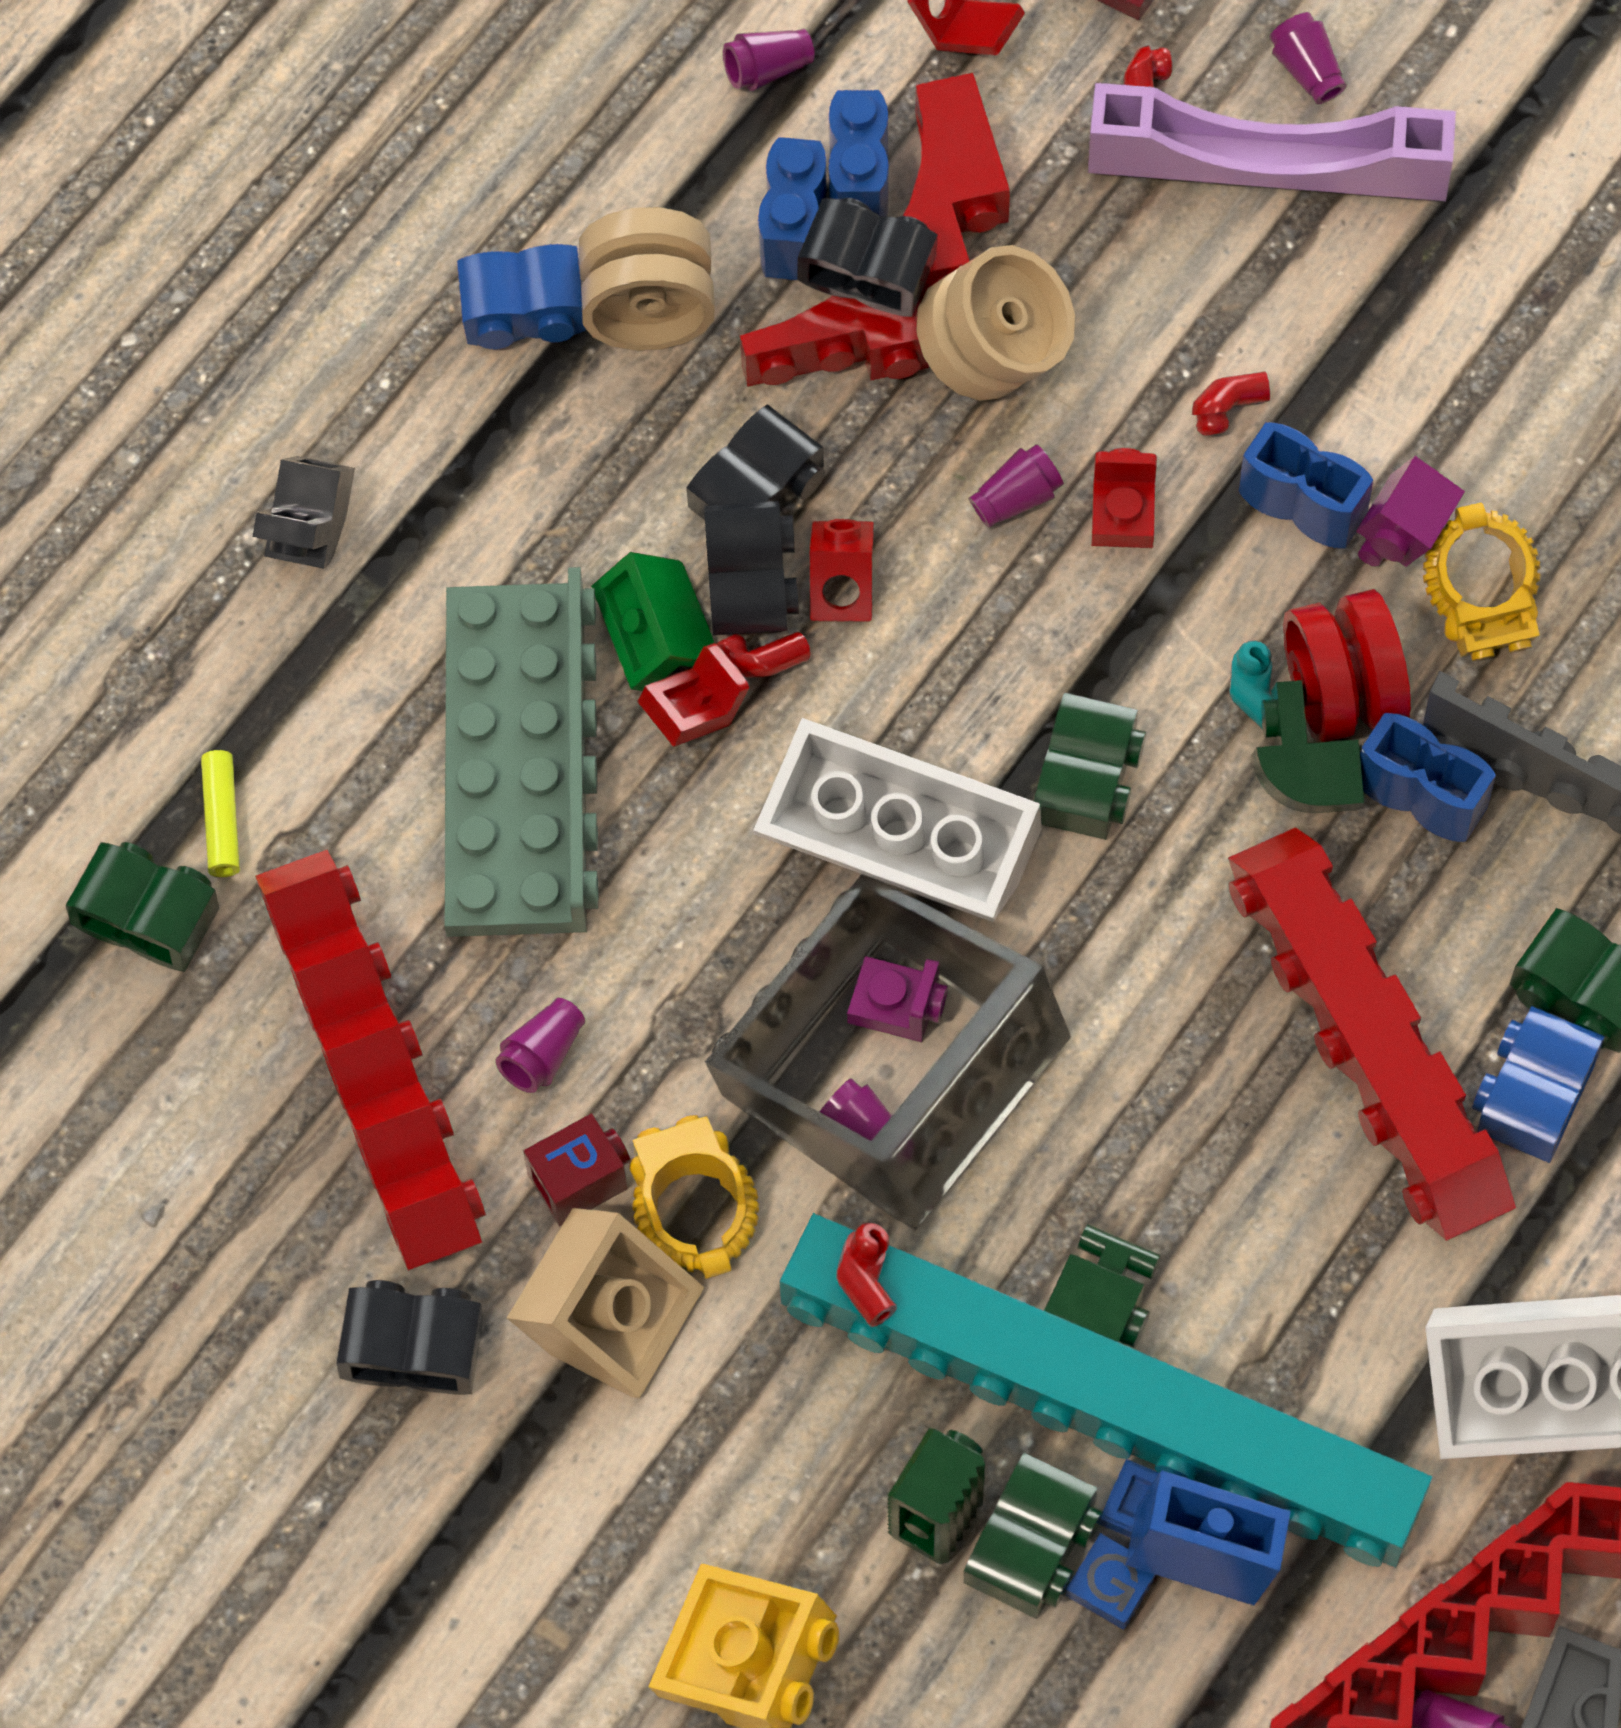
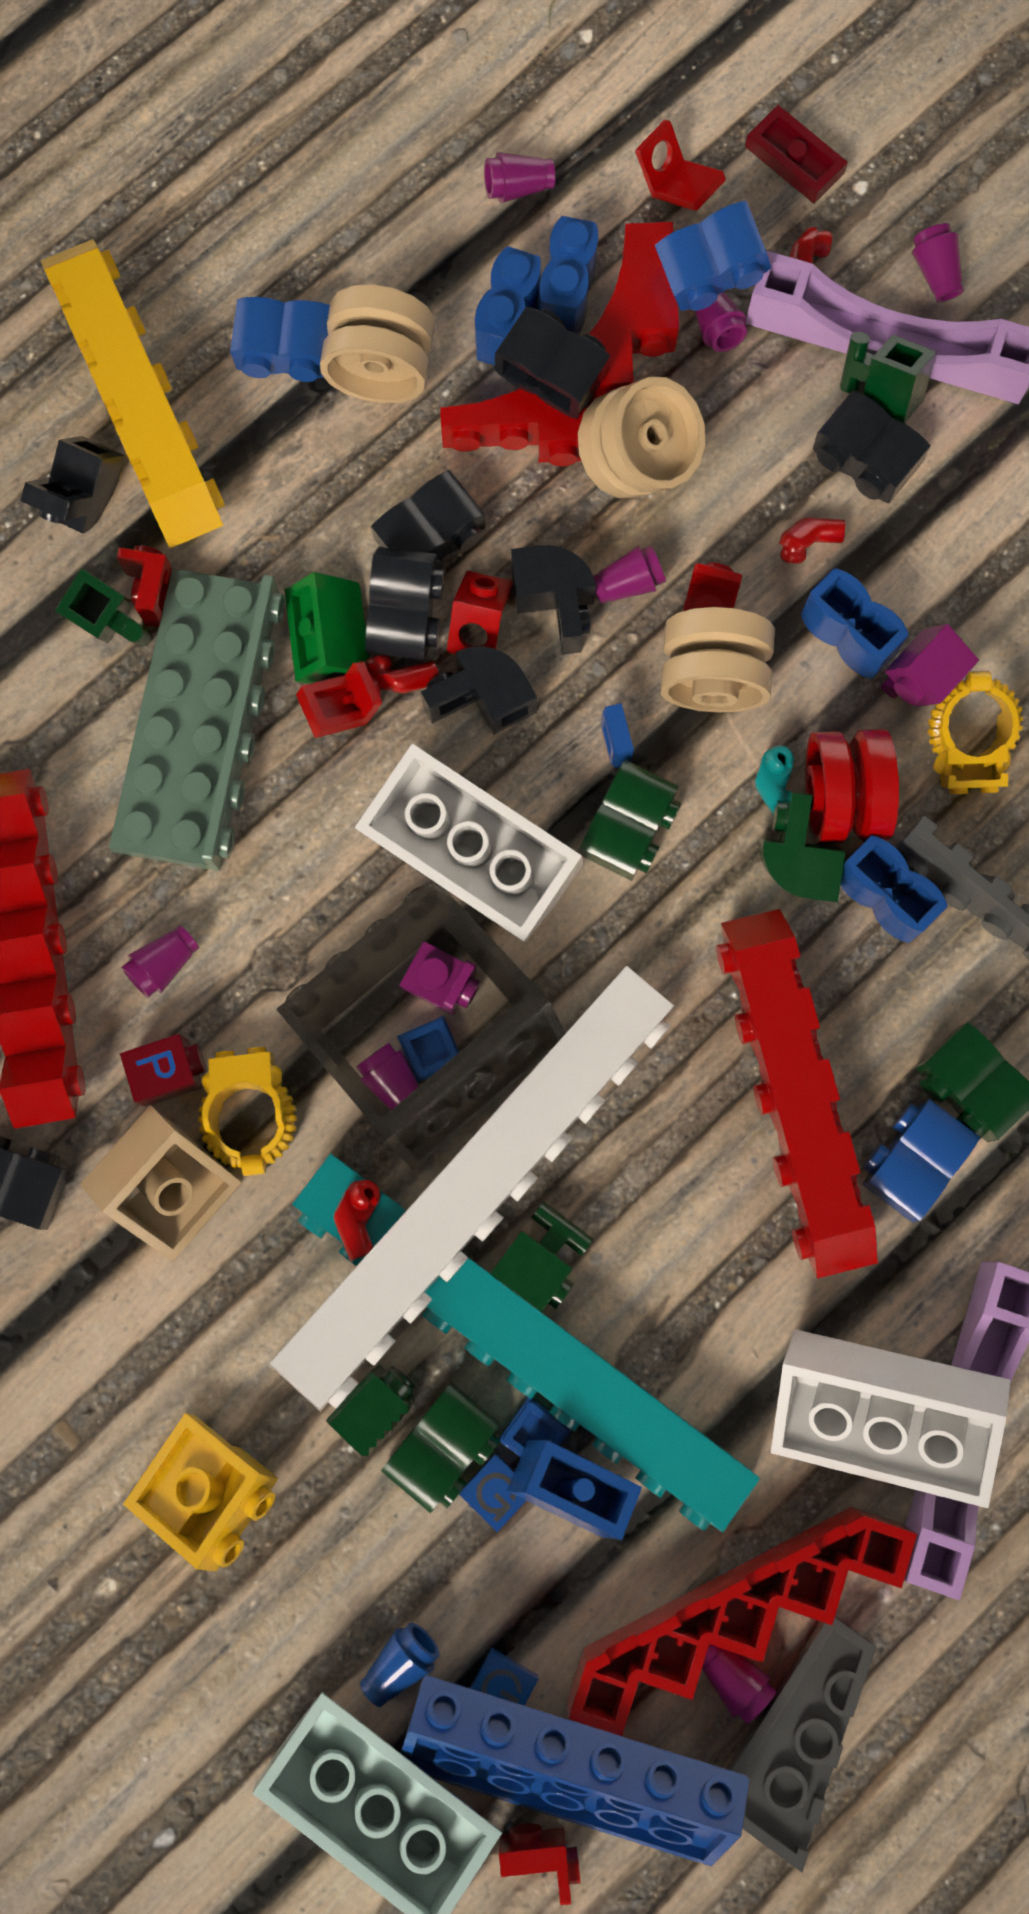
camera: 10 degrees right, 15 degrees up
none -> yellow brick [41,239,225,548]
none -> dark green brick [54,568,152,647]
none -> red bracket [116,545,172,627]
none -> white brick [270,966,674,1412]
none -> blue tile [397,1016,464,1084]
none -> black brick [421,647,537,735]
none -> black brick [511,545,596,655]
none -> blue tile [600,703,634,768]
none -> blue brick [655,201,772,311]
none -> tan wheel [660,607,775,713]
none -> magenta cone [695,292,747,352]
none -> black brick [812,390,931,504]
none -> dark green brick [840,332,937,423]

